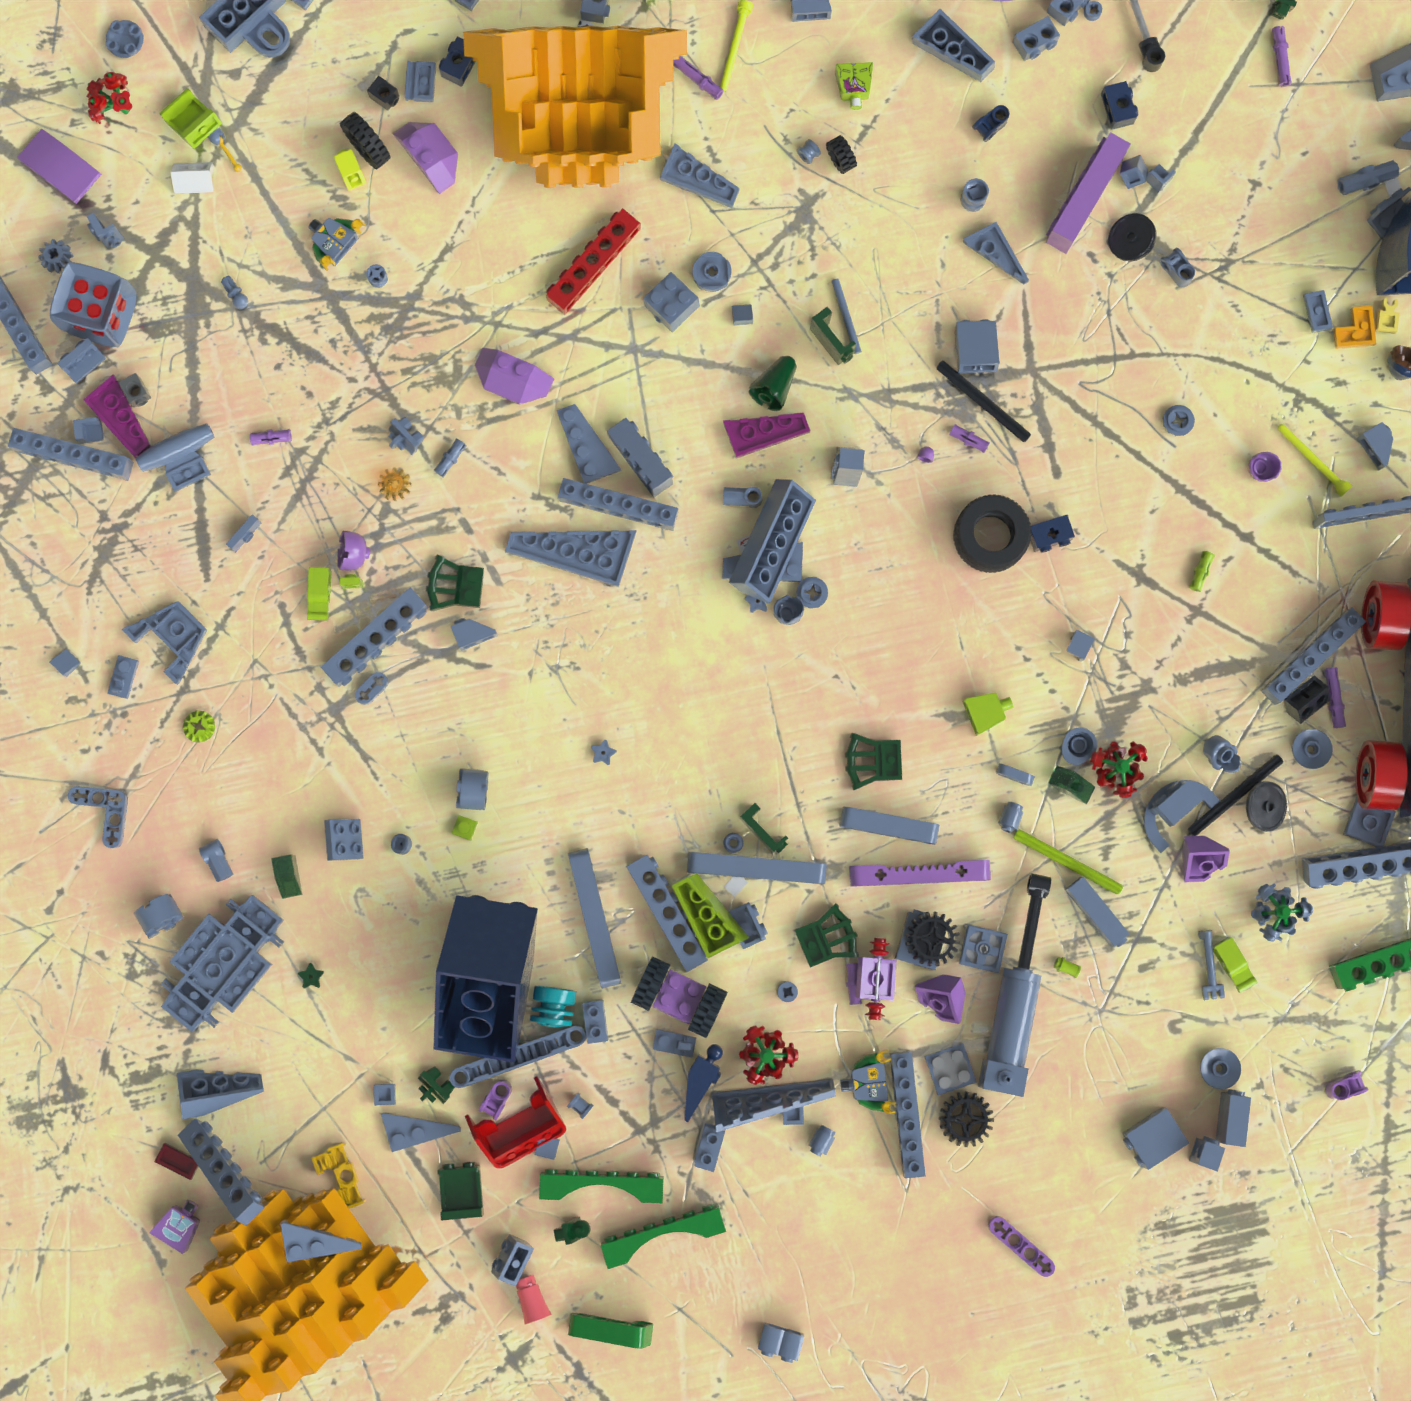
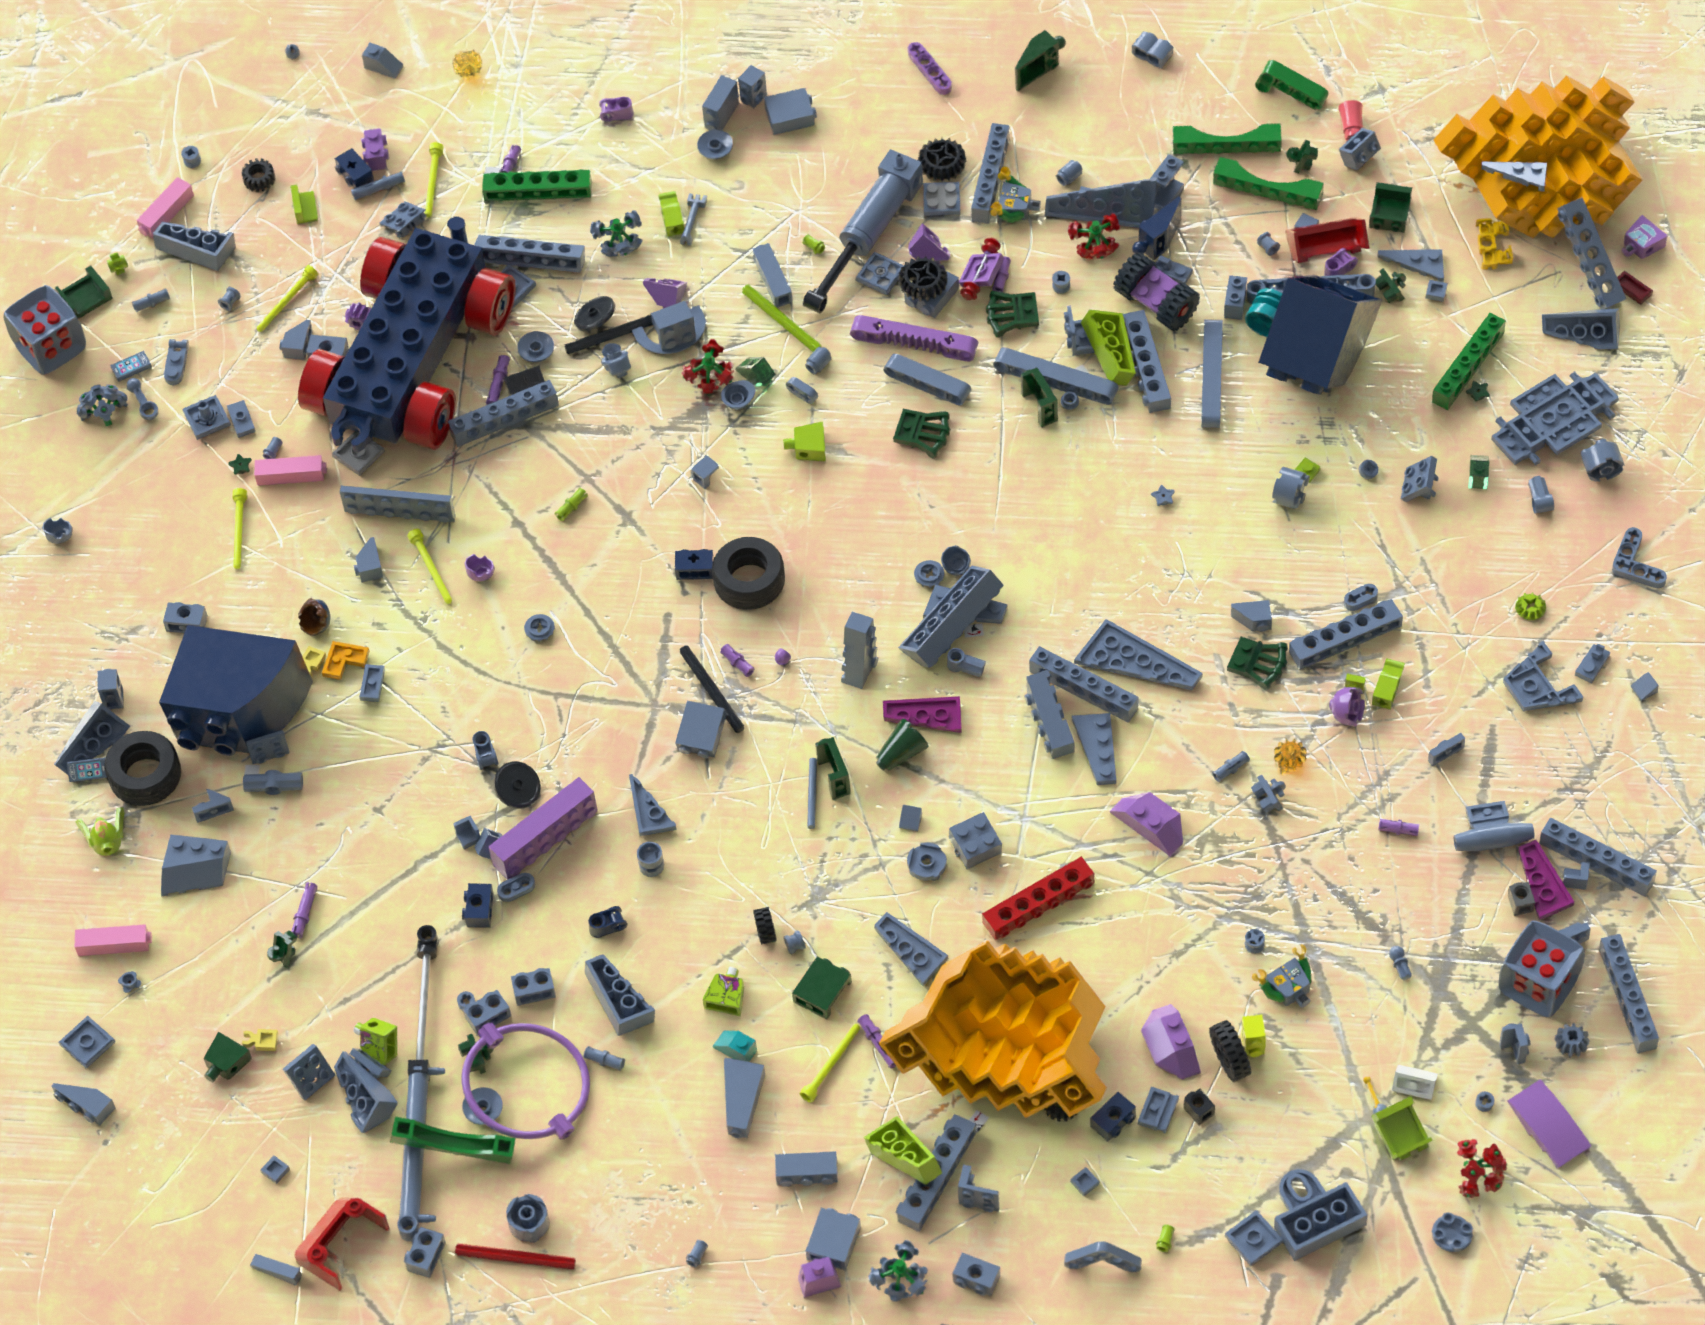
camera: 155 degrees left, 25 degrees down
none -> sand blue plate [497,873,535,902]
none -> teal slope [713,1031,757,1062]
none -> dark green panel [792,956,852,1020]
none -> dark green slope [1015,30,1066,92]
none -> green brick [1432,312,1506,410]
none -> sand blue bush [1475,1091,1495,1112]

